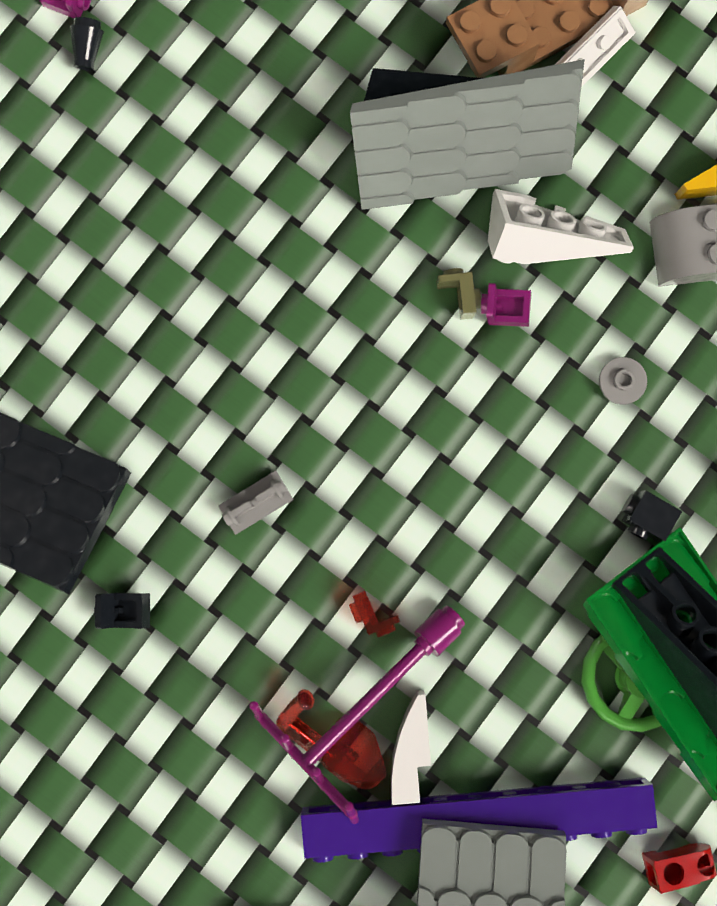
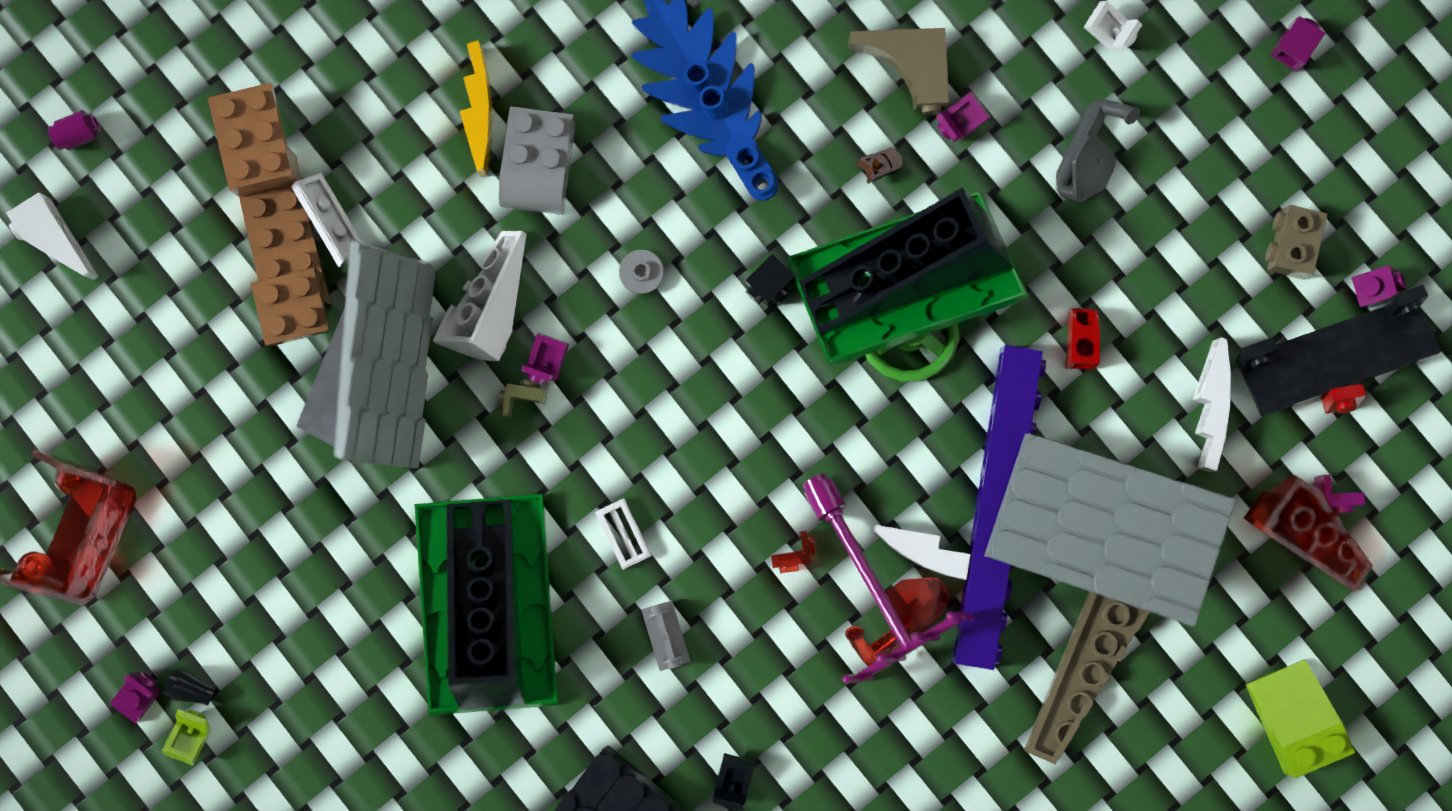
camera: 80 degrees left, 0 degrees up
none -> lime bracket [162,709,211,765]
none -> piece [414,494,558,716]
none -> white tile [595,498,652,570]

